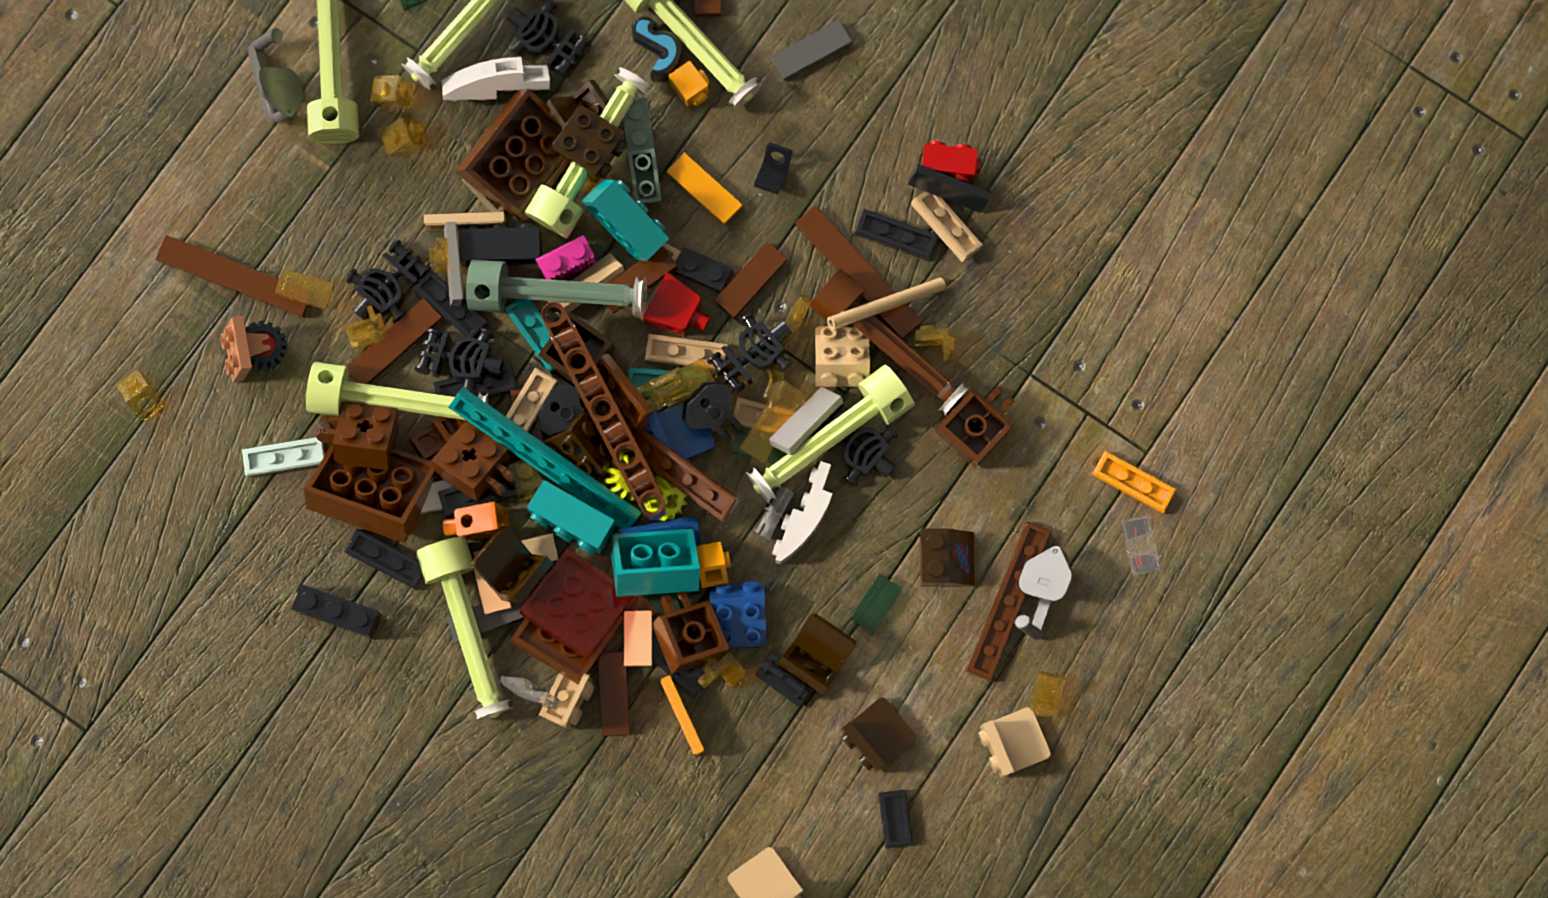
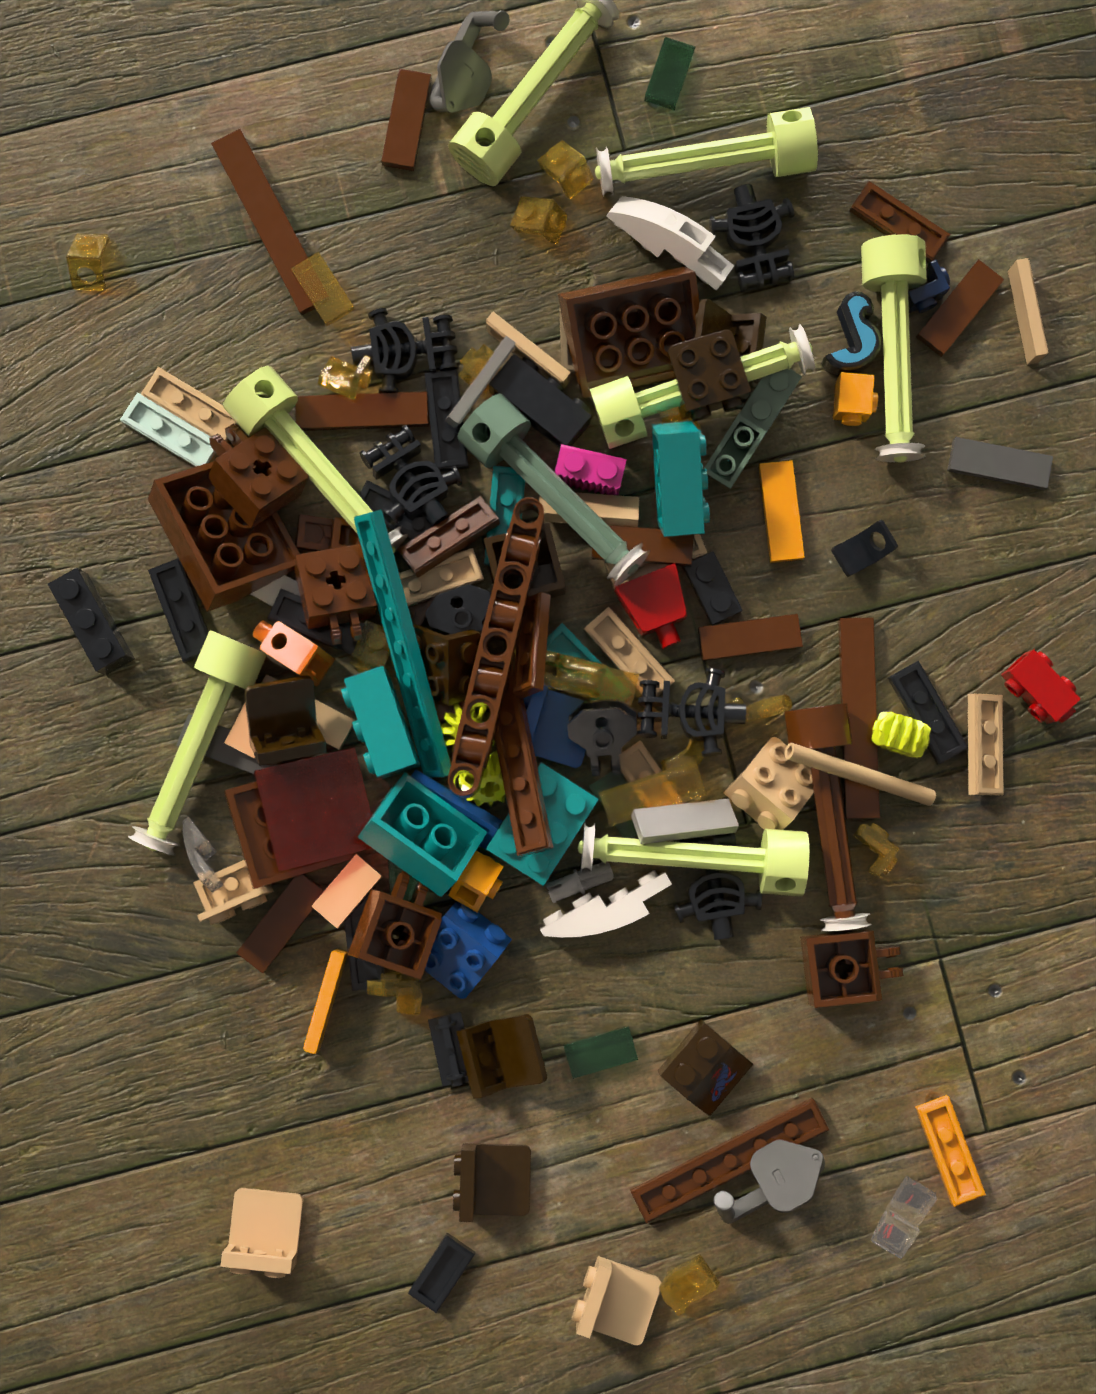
camera: 40 degrees right, 5 degrees up
nougat plate [221,316,288,383] -> none
black tile [907,164,991,213] -> none
none -> tan tile [141,367,240,443]
none -> reddish brown tile [381,69,432,171]
none -> reddish brown tile [397,496,500,578]
none -> teal brick [486,763,599,886]
none -> neon yellow gear [871,712,931,758]

